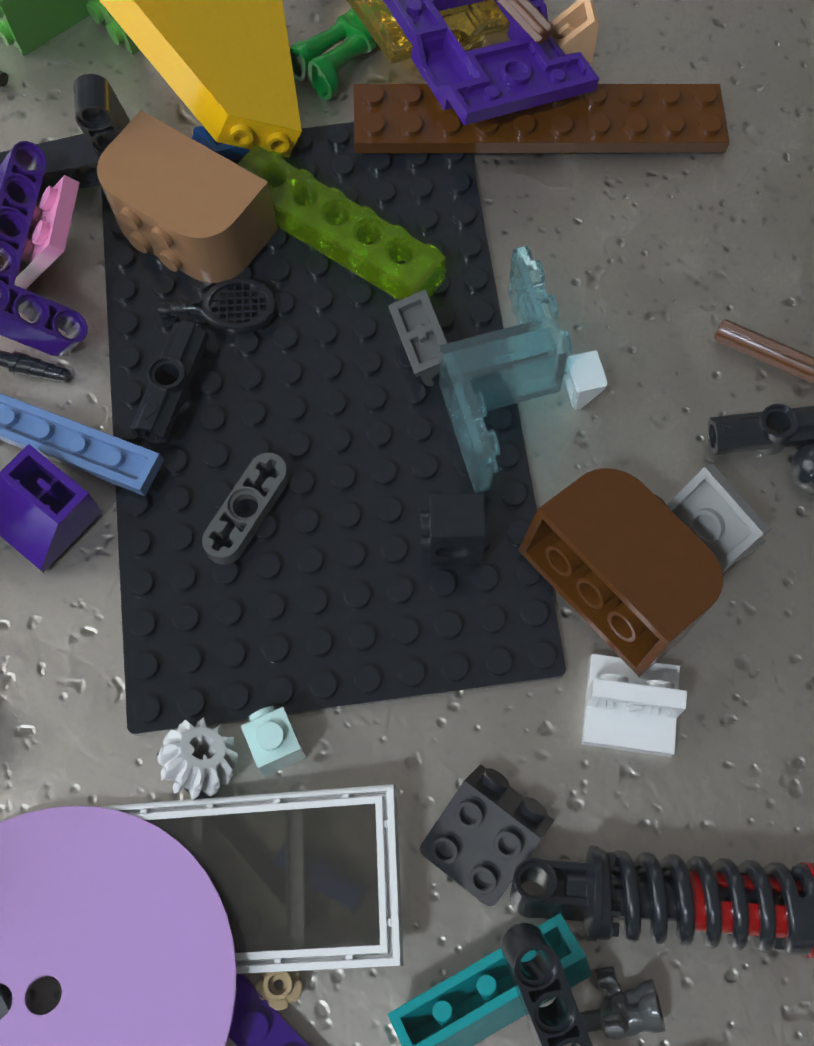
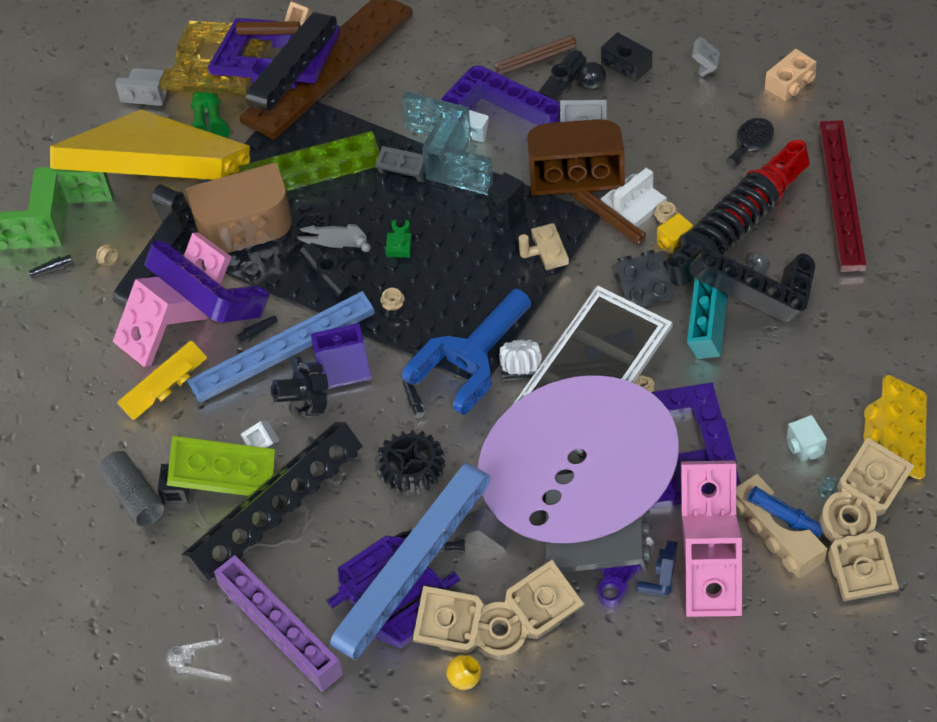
camera: 50 degrees left, 15 degrees down
dark grey beam [202,453,289,565] -> none
light aqua brick [241,706,307,777] -> none
none -> tan plate [96,244,118,266]
none -> black beam [246,12,337,110]
none -> light grey piece [297,224,371,252]
none -> tan plate [380,288,405,310]
none -> green plate [386,220,412,258]
none -> blue piece [402,289,531,415]
none -> black animal [403,380,424,419]
none -> dark purple beam [441,65,560,125]
none -> tan plate [519,223,569,270]
none -> reddish brown axle [572,191,646,244]
none -> tan plate [654,201,677,223]
none -> yellow brick [657,213,694,255]

